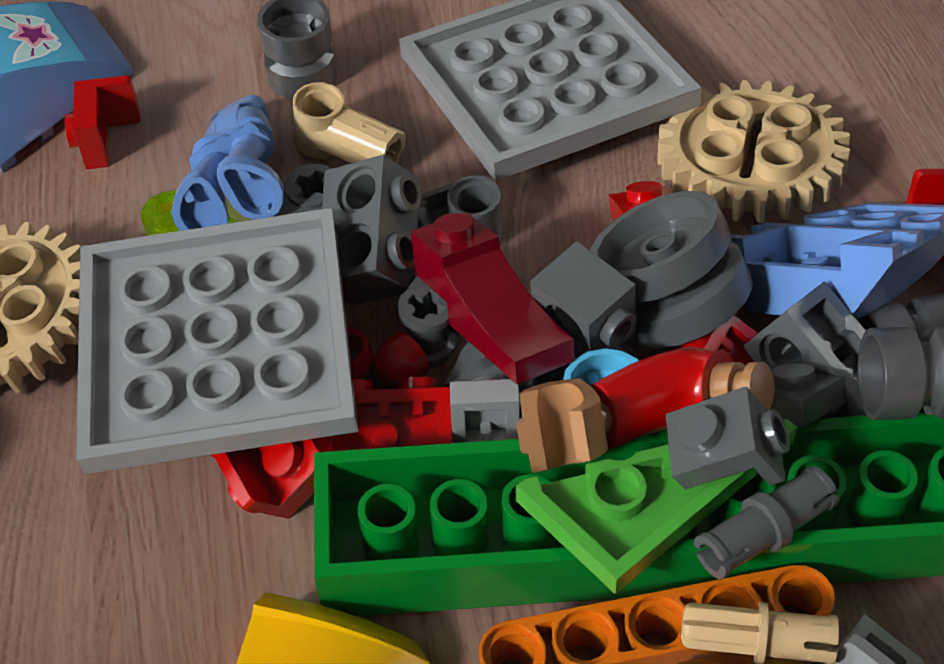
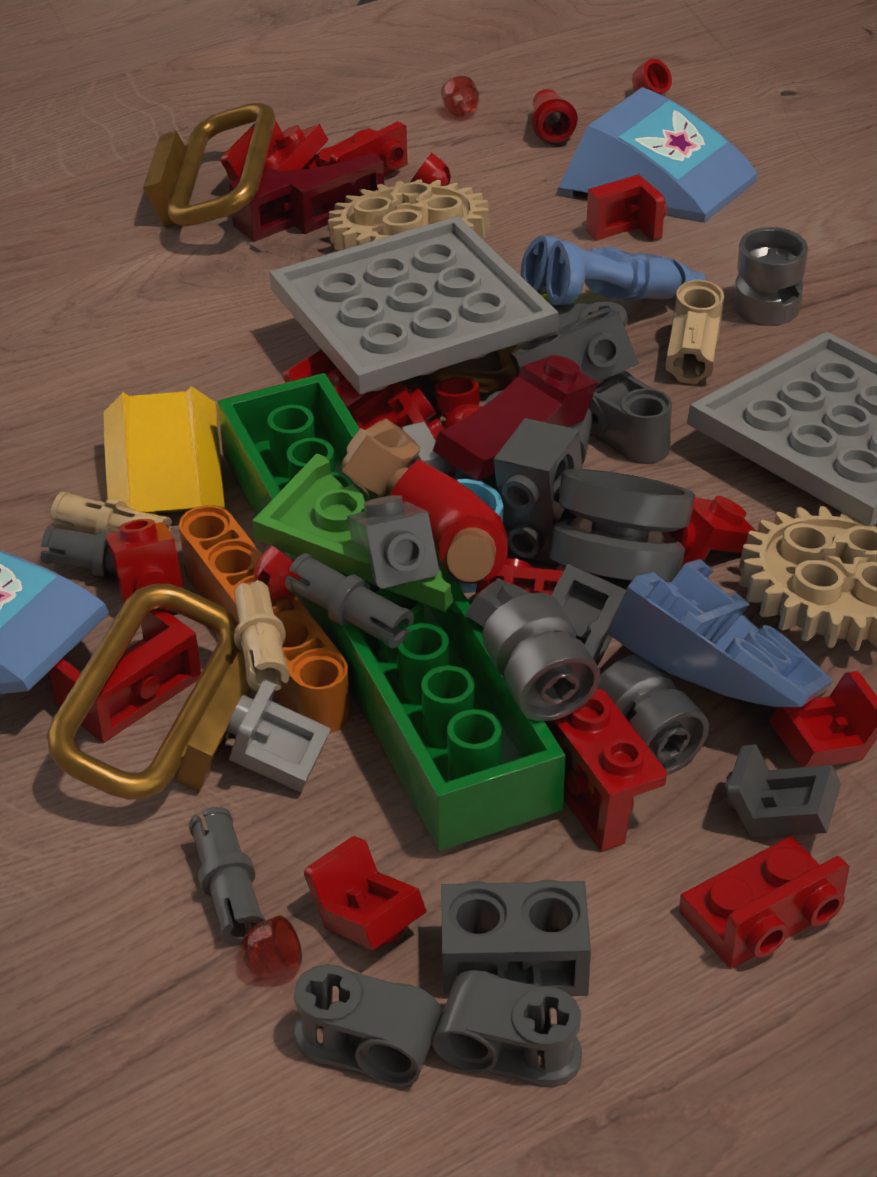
camera: 70 degrees right, 10 degrees down
none -> red hinge [253,545,301,600]

